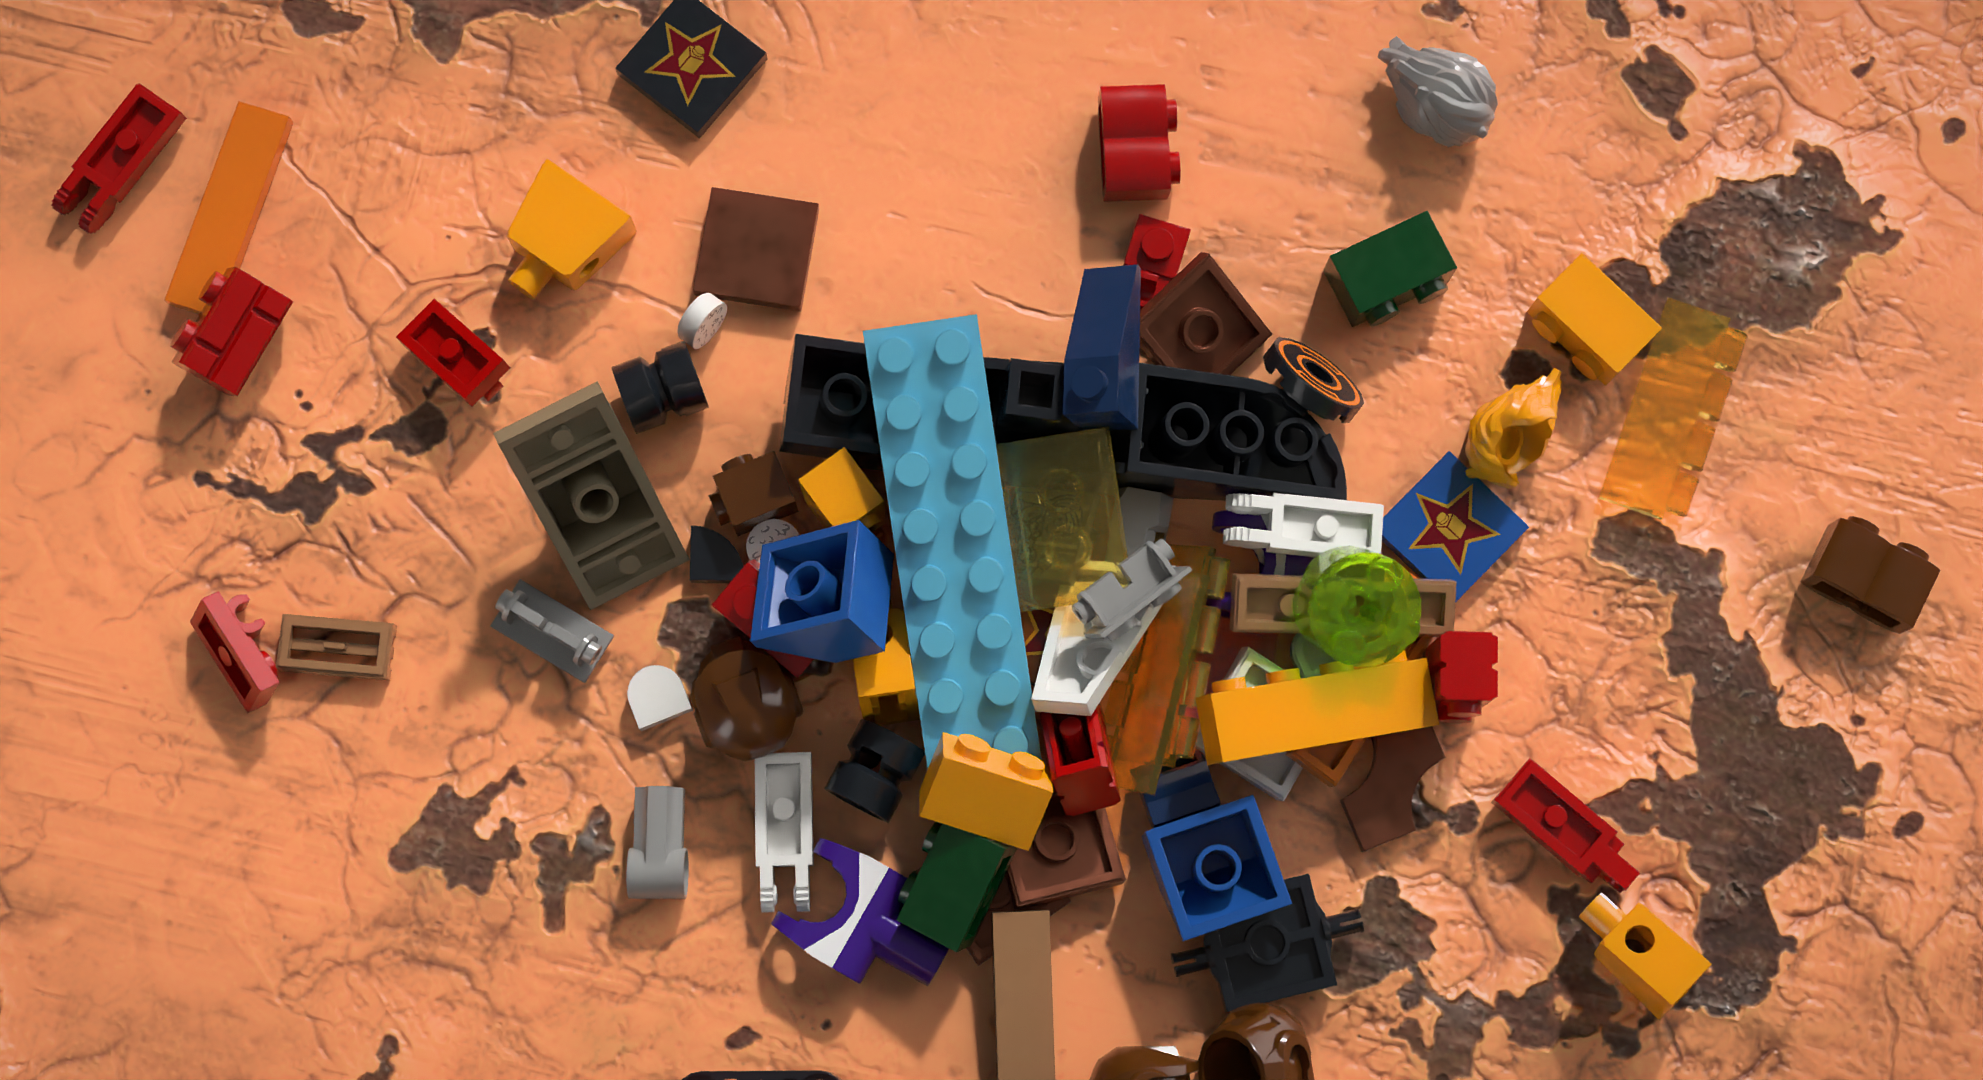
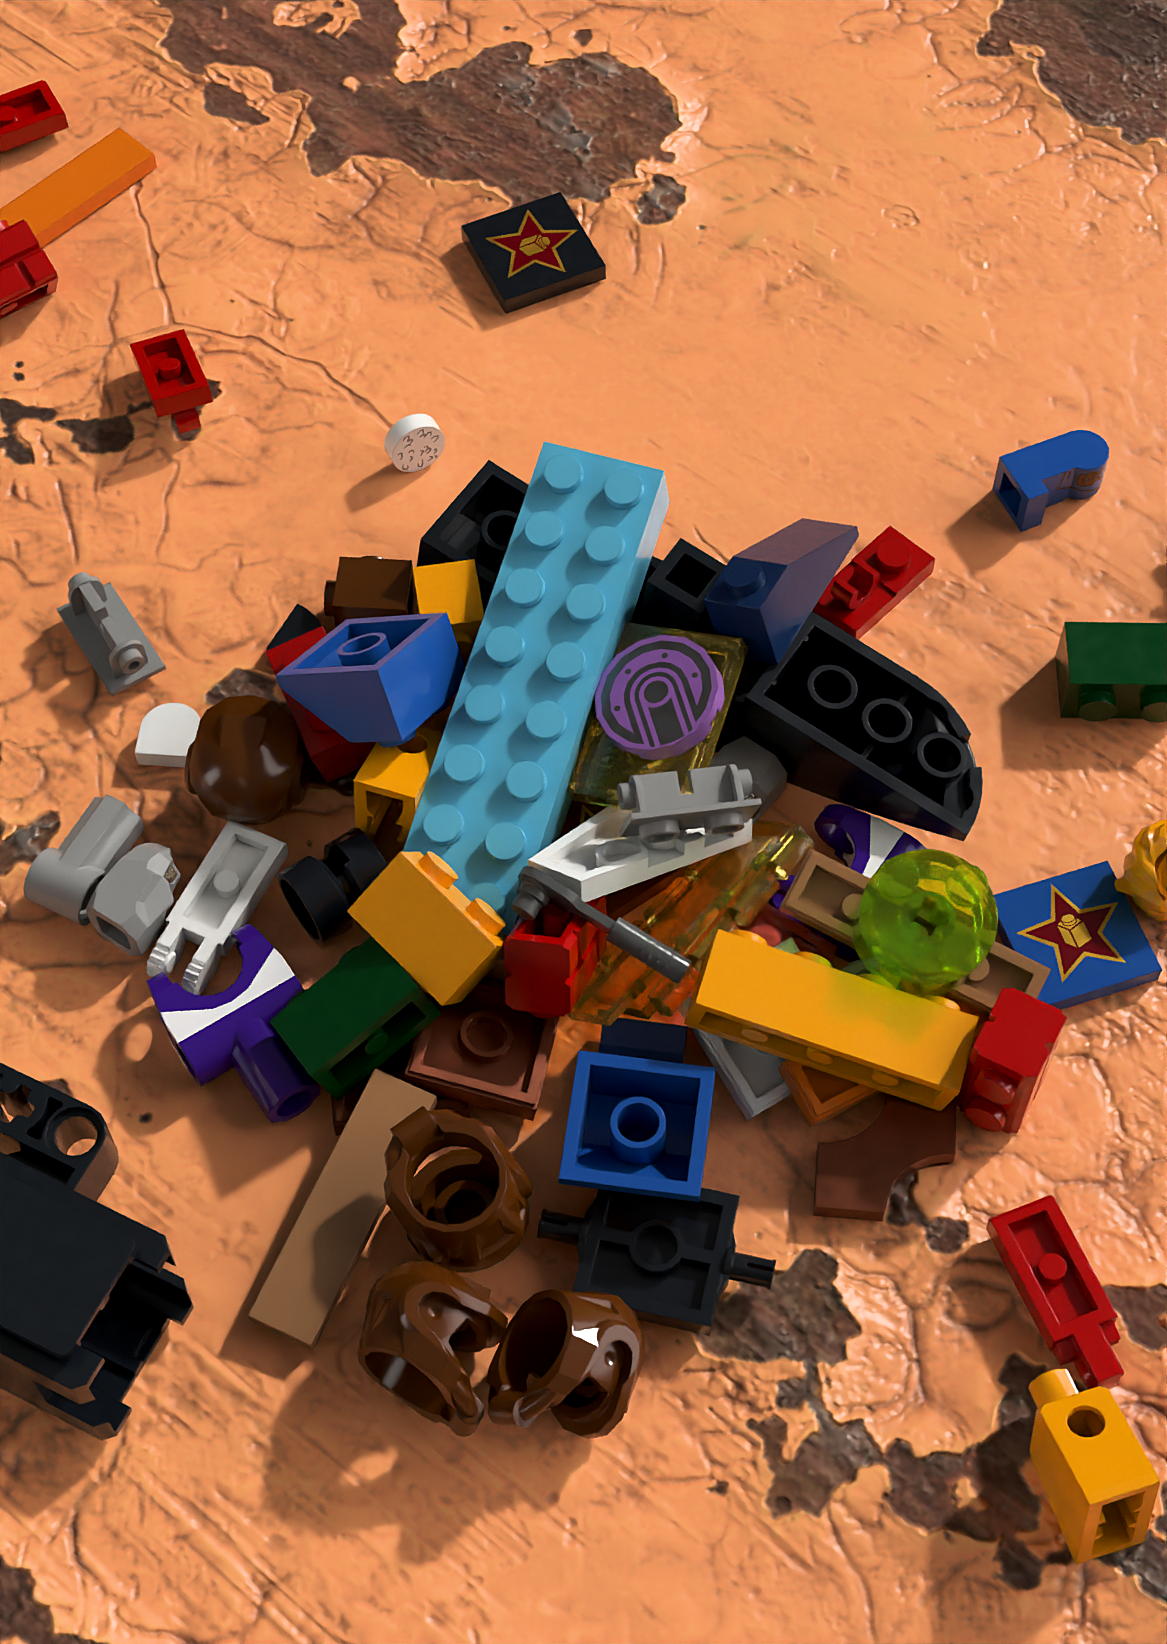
camera: 30 degrees right, 20 degrees down
dark tan brick [493,381,690,610] -> none
light orange torso [506,159,637,300] -> none
black wheel [612,341,709,434] -> none
copper tile [693,187,819,312] -> none
red brick [1098,84,1181,202] -> none
copper tile [1140,252,1272,375] -> none
white hinge [1223,493,1384,564] -> none
black tile [1263,337,1364,423] -> none
none -> light grey rock [86,843,181,956]
none -> reddish brown helmet [383,1106,533,1273]
none -> dark grey piece [511,866,692,984]
none -> tile [595,635,725,760]
none -> blue leg [992,430,1109,532]

